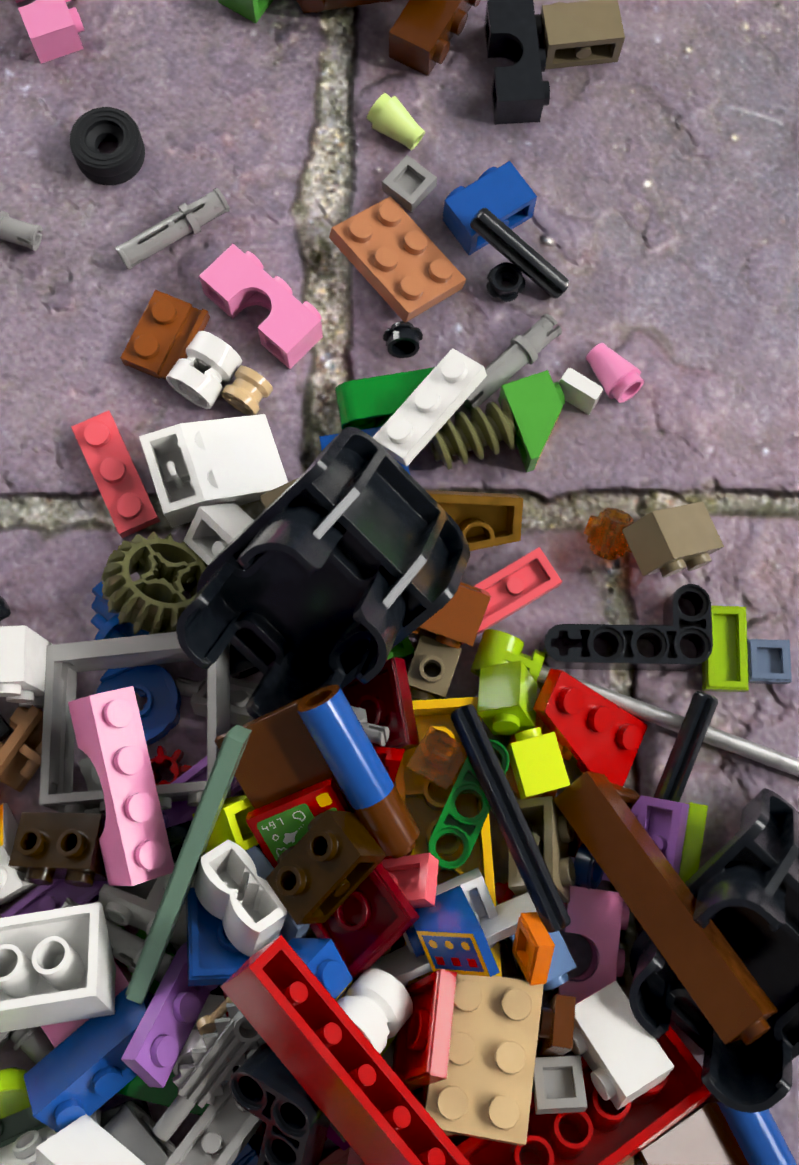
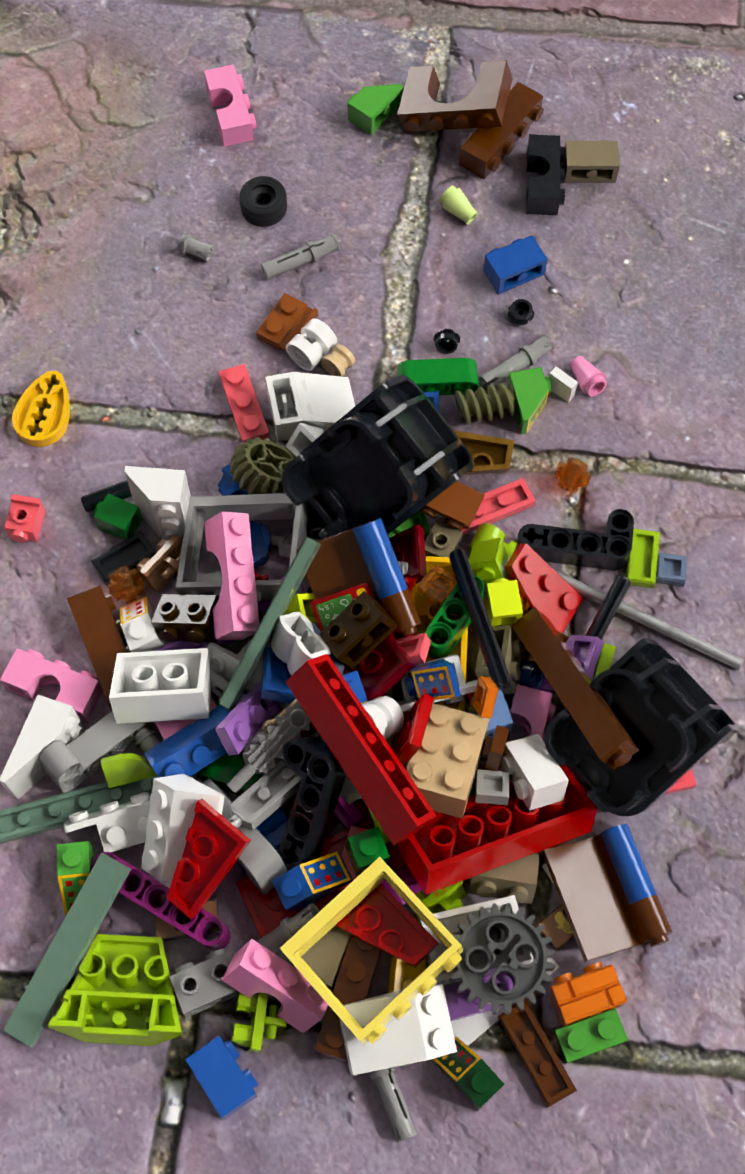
camera: 10 degrees right, 10 degrees down
bright pink arch [199,244,323,369] -> none
nougat plate [329,196,467,323] -> none
white plate [373,348,487,467] -> none
light grey plate [382,155,437,213] -> none
black axle [470,208,569,299] -> none
dark tan brick [622,501,724,578] -> none

